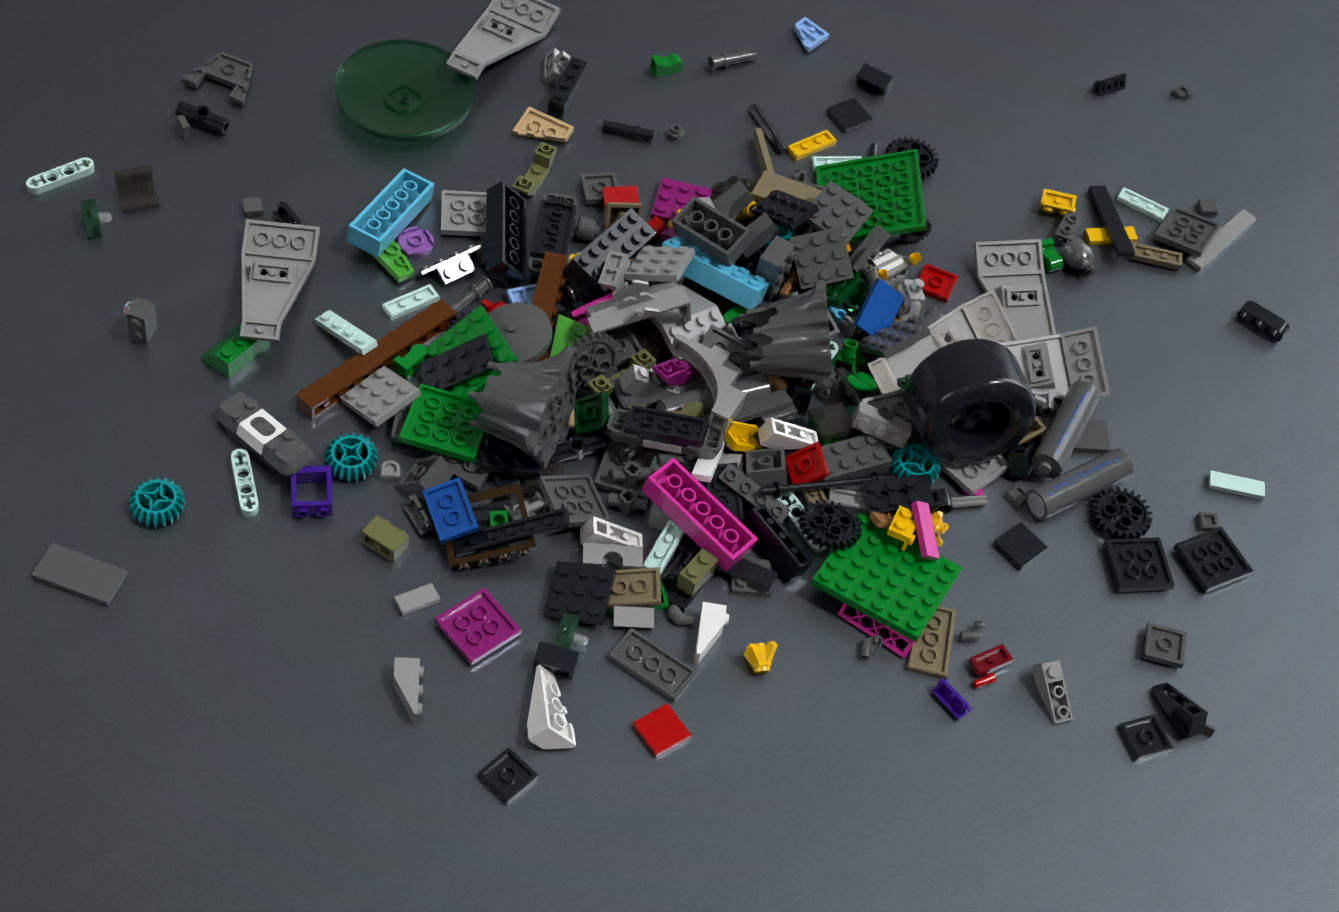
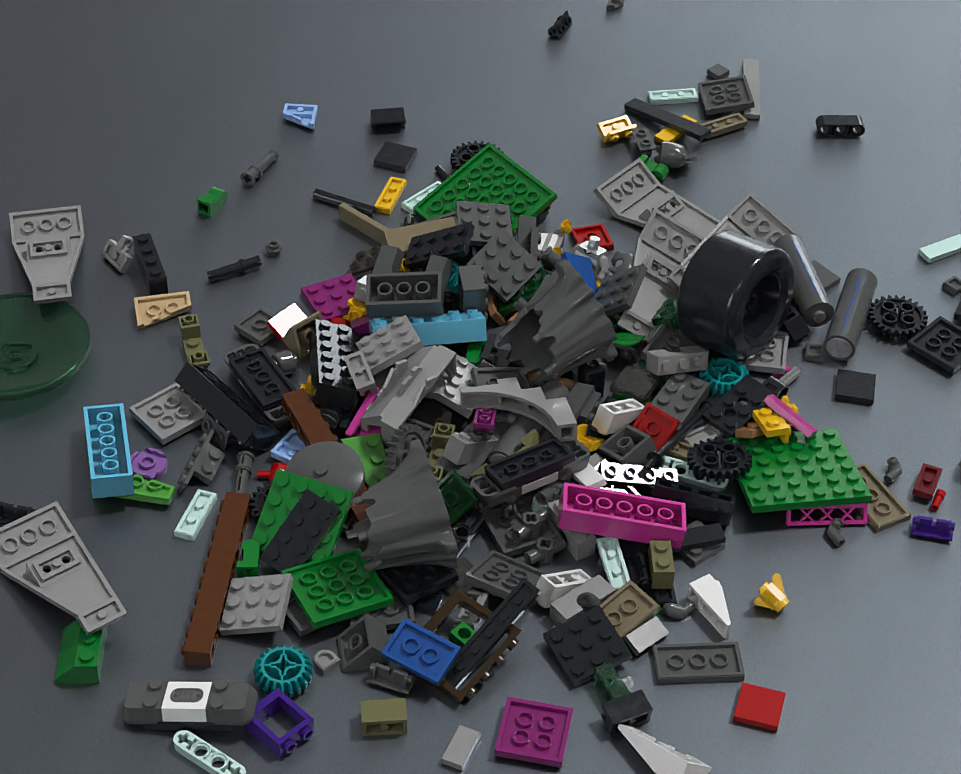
camera: 30 degrees left, 10 degrees down
light aqua plate [315,310,378,355] -> none

